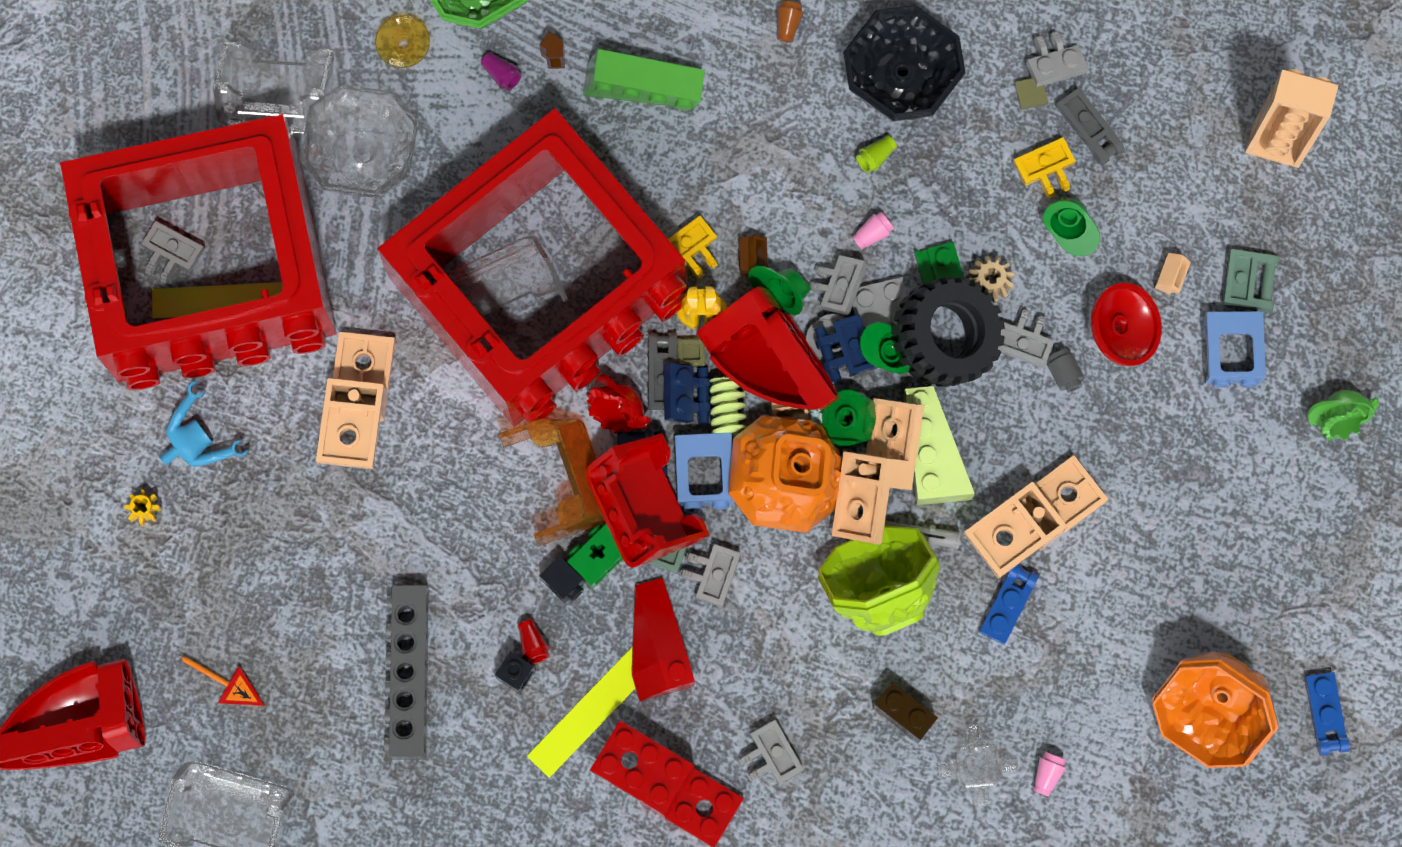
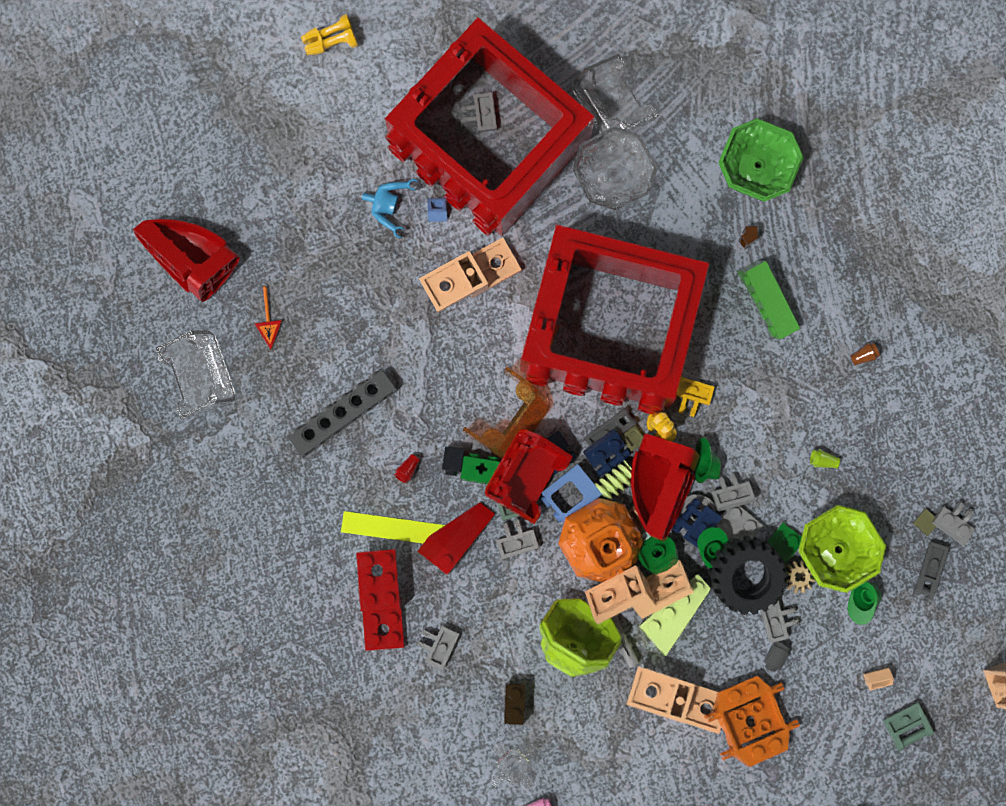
camera: 55 degrees right, 5 degrees up
yellow gear [124,490,162,527] -> none
sticker [152,282,283,319] -> none
clear yellow dish [375,15,430,68] -> none
clear windscreen [435,236,568,316] -> none
magenta cone [481,52,521,90] -> none
black brick [494,651,536,695] -> none
red hair [586,374,651,433] -> none
reddish brown piece [739,235,768,275] -> none
black rock [843,5,966,122] -> none
bright pink cone [852,211,894,250] -> none
blue plate [979,564,1040,645] -> none
yellow hinge [1013,137,1076,199] -> none
red dish [1091,283,1162,367] -> none
medium blue window [1203,312,1266,388] -> none
none -> medium blue slope [428,198,447,222]
none -> orange piece [705,676,800,767]
none -> lime rock [798,505,886,593]

